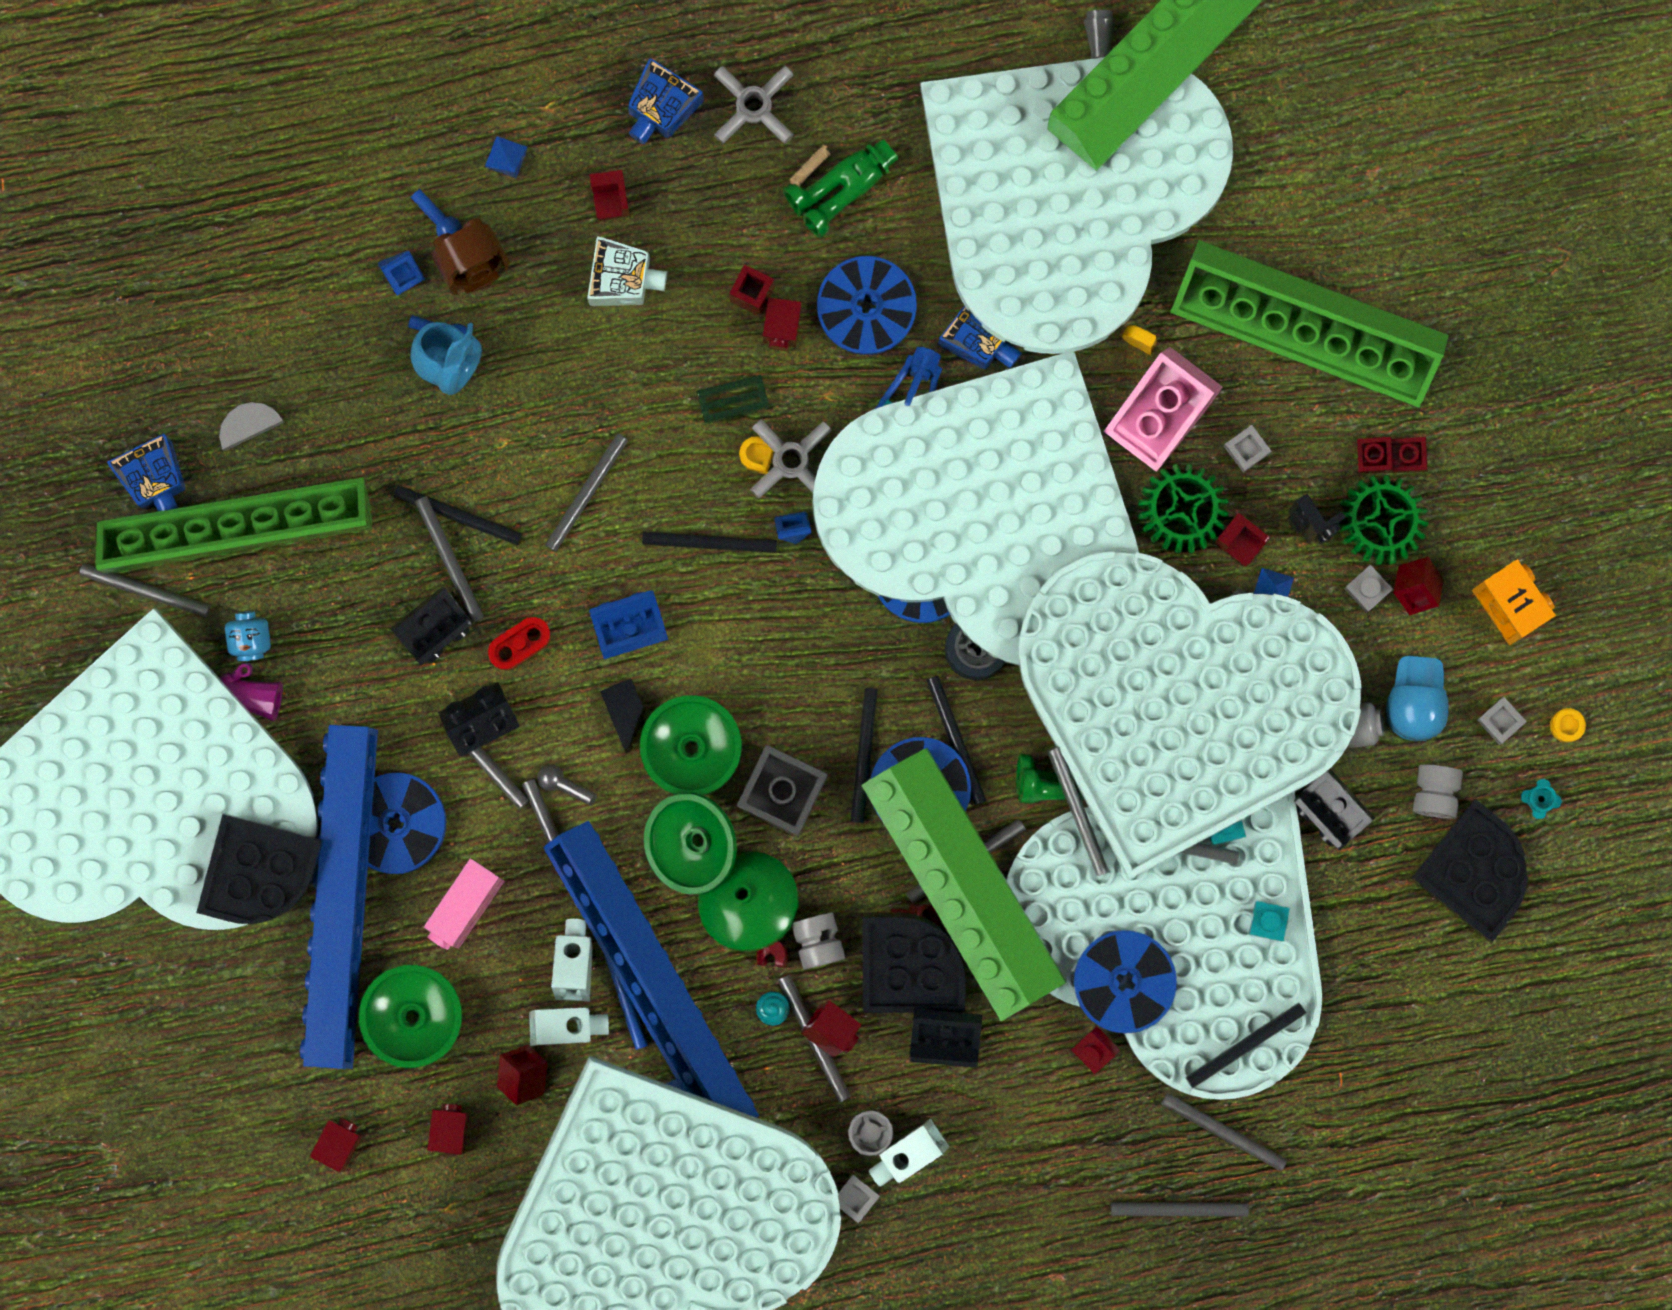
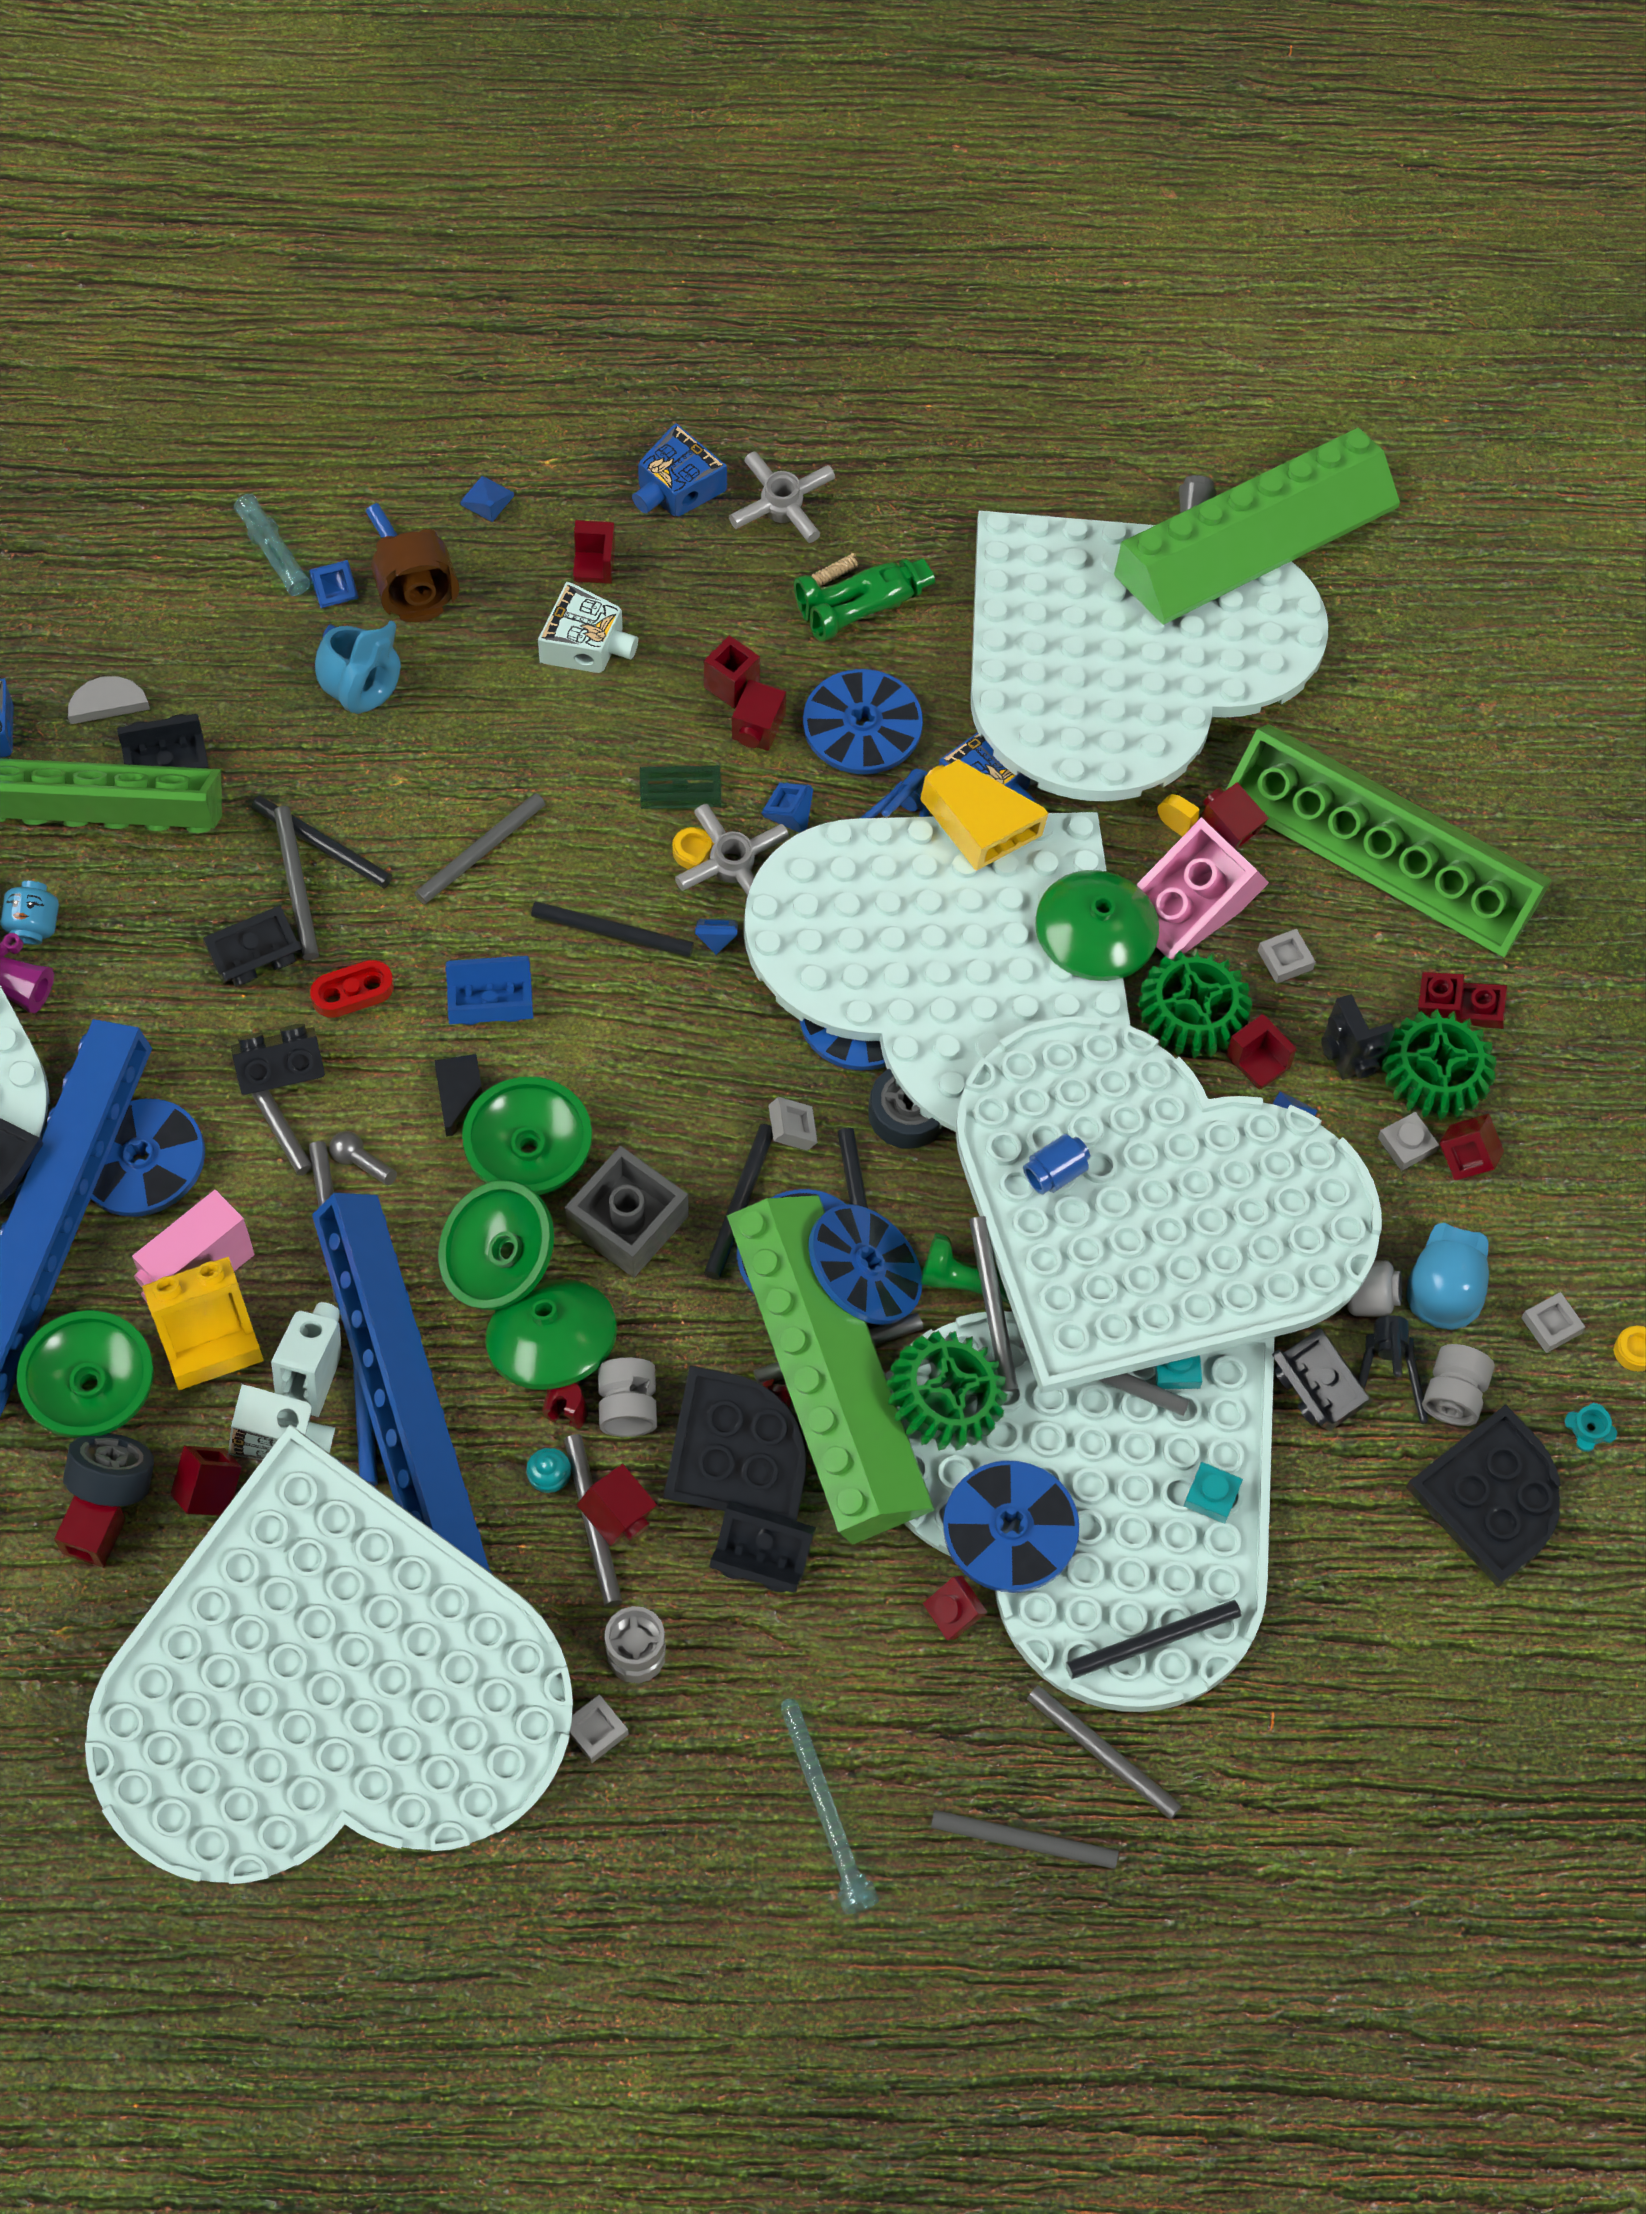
camera: 10 degrees right, 20 degrees down
light aqua torso [869,1118,950,1187] -> none
light orange brick [1472,559,1556,646] -> none
none -> black wheel [63,1433,154,1507]
none -> black bracket [117,714,209,769]
none -> yellow panel [142,1256,264,1390]
none -> clear light blue pin [234,494,311,596]
none -> blue slope [761,782,813,833]
none -> light grey plate [769,1097,818,1151]
none -> clear light blue piece [781,1698,879,1914]
none -> blue piece [809,1205,922,1325]
none -> green gear [887,1330,1008,1451]
none -> yellow slope [920,759,1049,871]
none -> blue brick [1023,1134,1090,1195]
none -> green dish [1035,870,1159,981]
none -> dark red brick [1198,782,1269,850]
none -> black plant [1357,1315,1428,1424]

